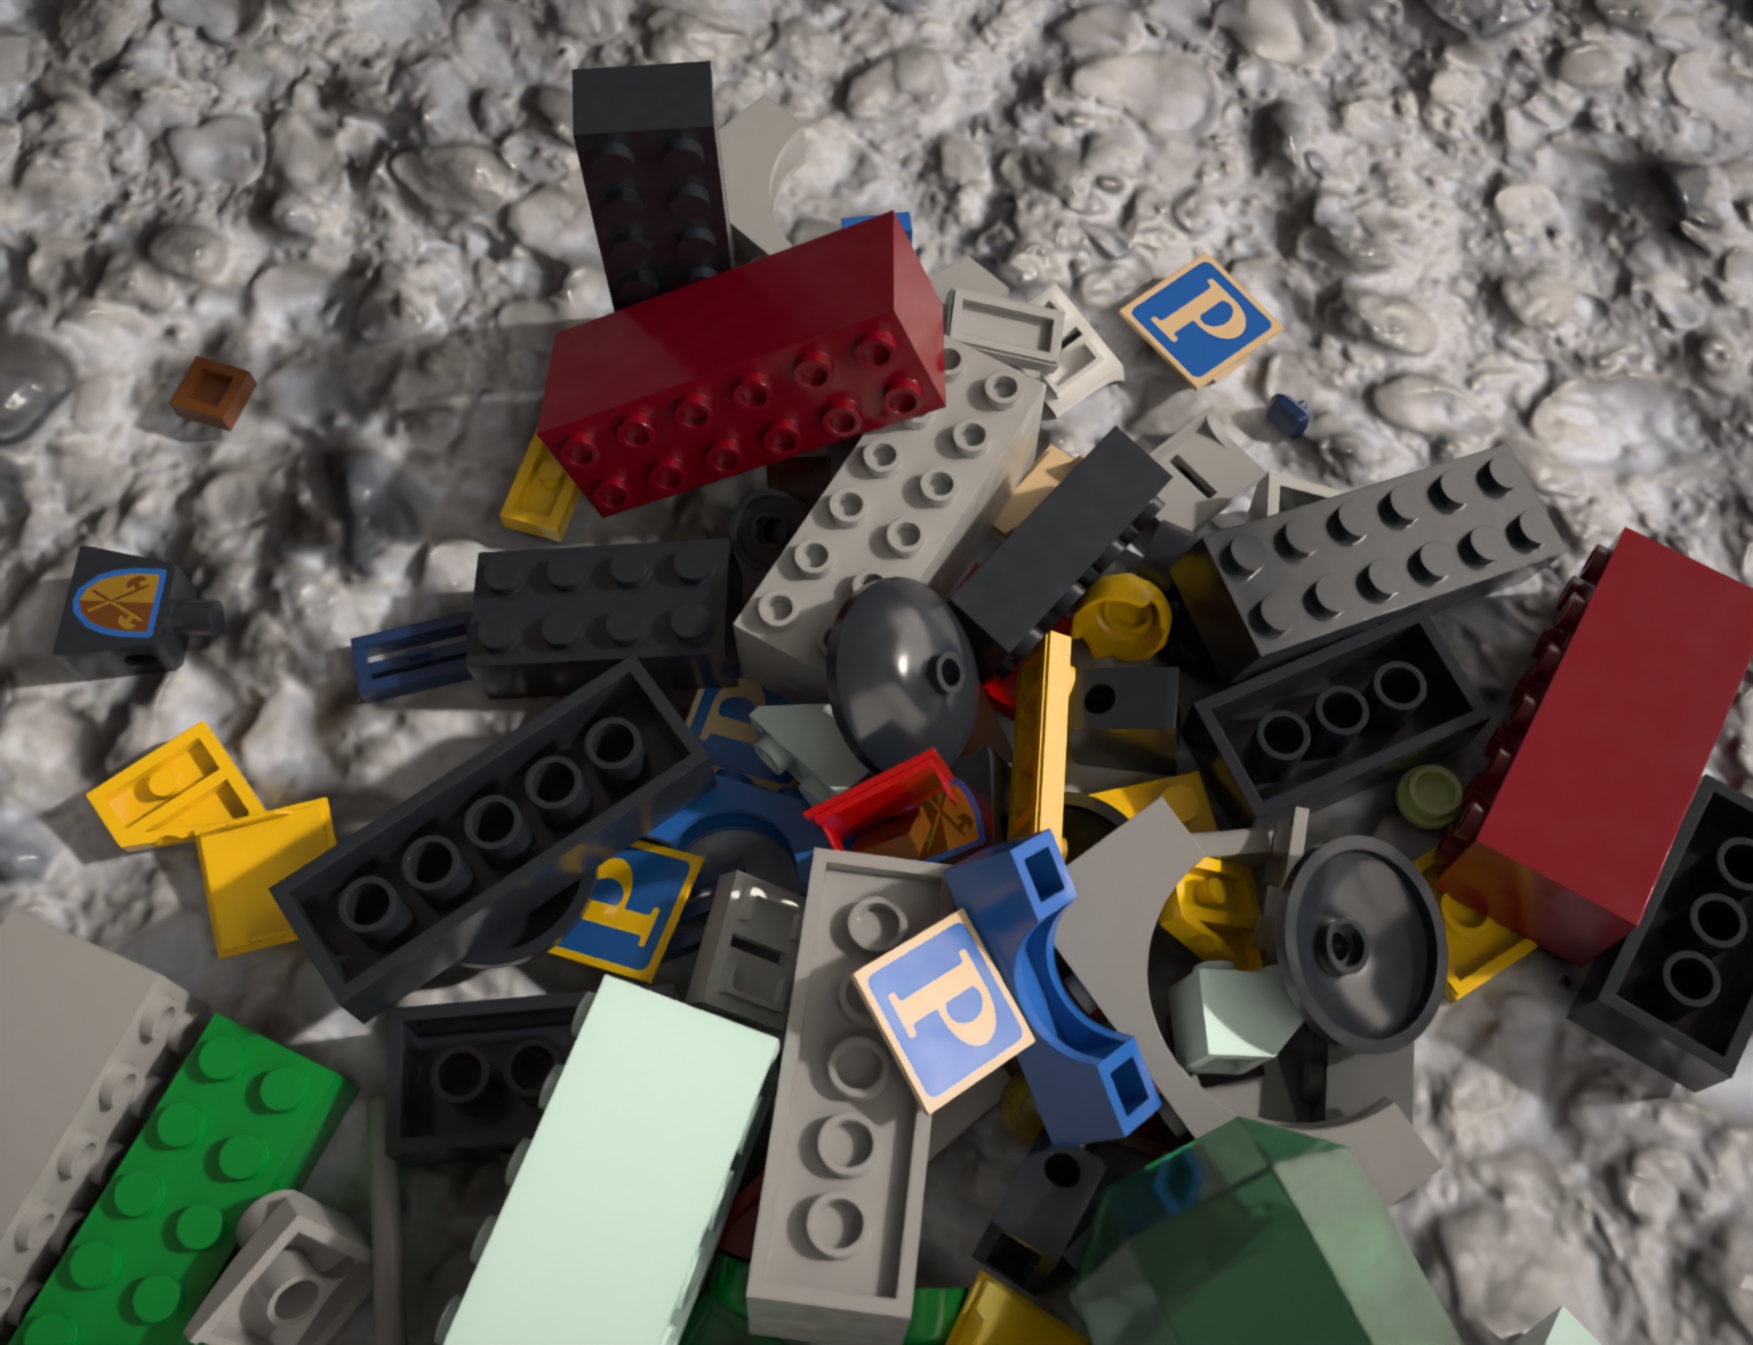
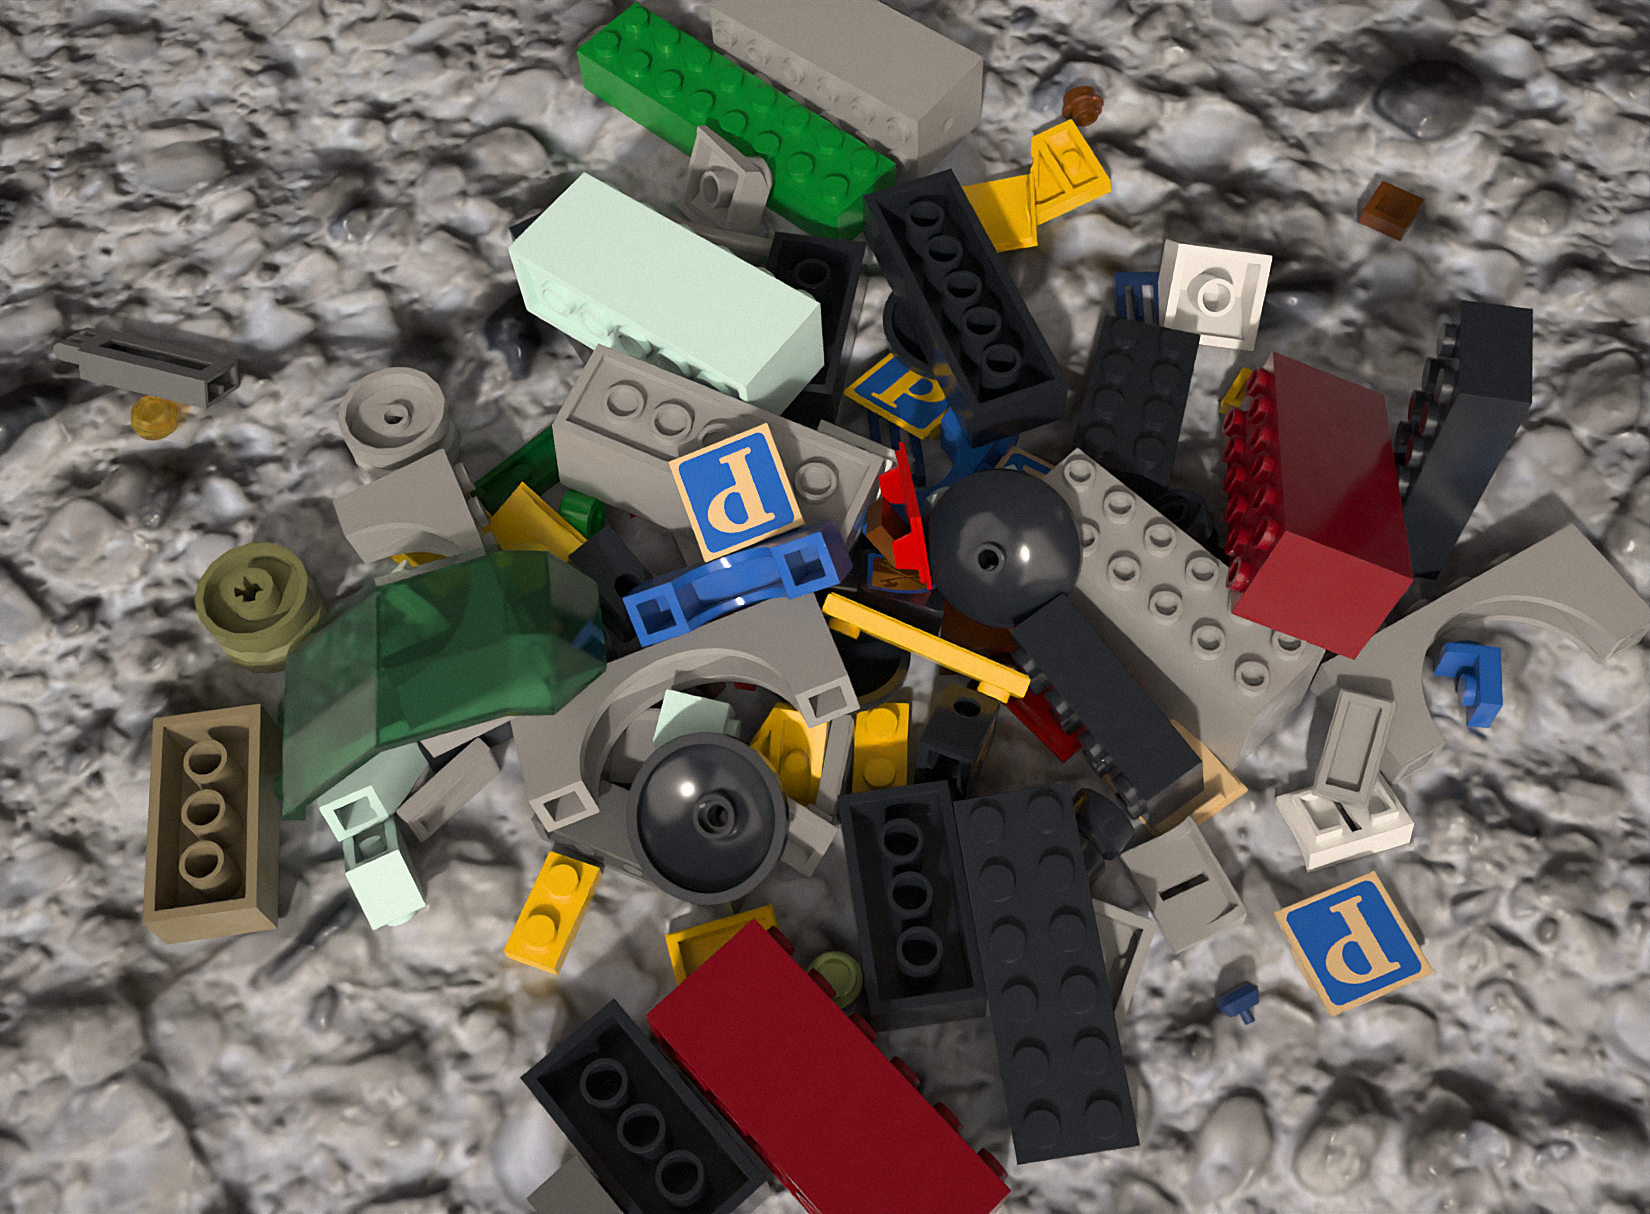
camera: 110 degrees right, 5 degrees down
black torso [52,546,224,681] -> none
yellow hair [1070,573,1172,662] -> none
none -> yellow plate [503,851,603,975]
none -> reddish brown plate [1061,86,1104,127]
none -> white slope [1158,238,1273,351]

